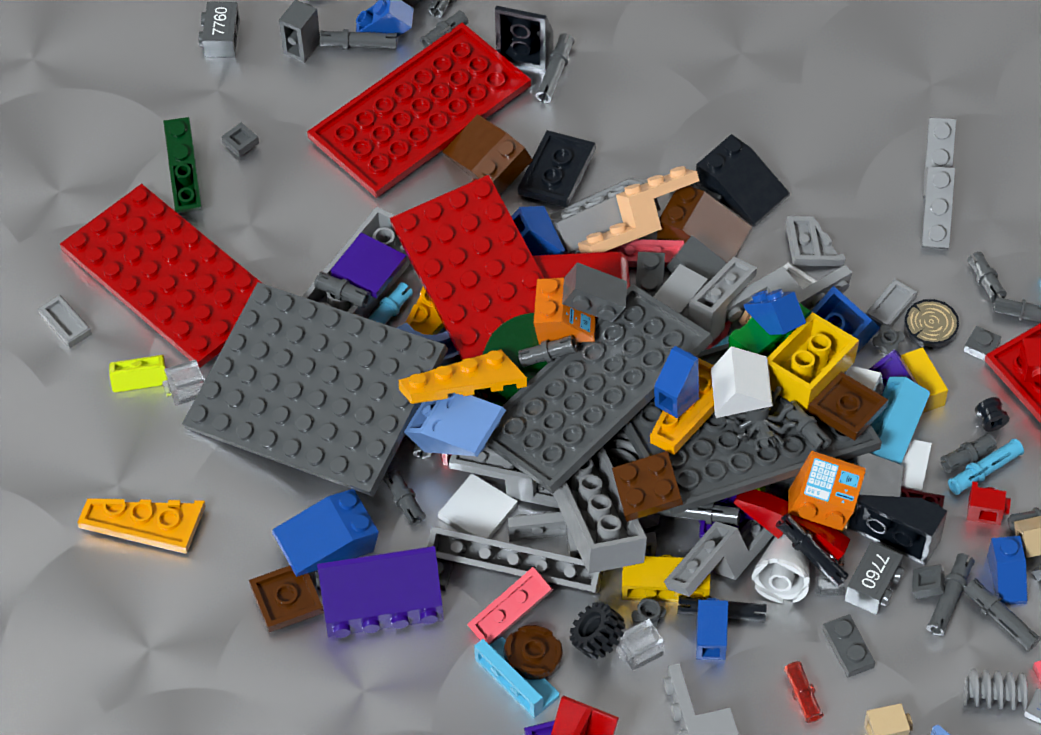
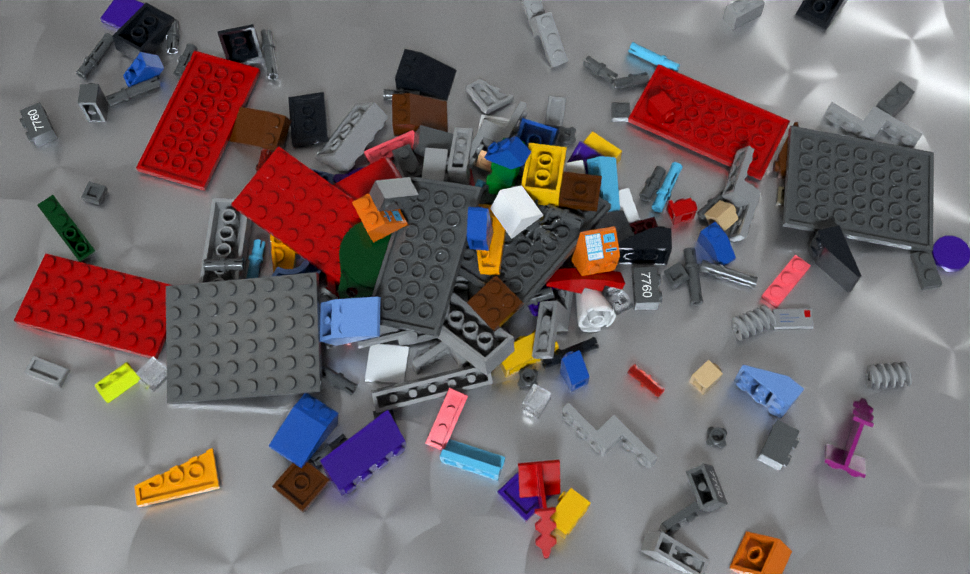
camera: 30 degrees left, 10 degrees up
dark purple tile [331,232,407,299] -> none
light orange wing [399,350,527,404] -> none
reddish brown tile [503,625,563,680] -> none
blue slope [511,206,565,256] -> none
dark grey pin [518,335,578,367] -> none
black tyre [569,602,625,660] -> none
light nougat bracket [578,166,699,253] -> none
black pin [776,513,849,587] -> none
dark grey plate [822,614,875,678] -> none
tile [904,299,959,349] -> none
black wheel [975,397,1010,432] -> none

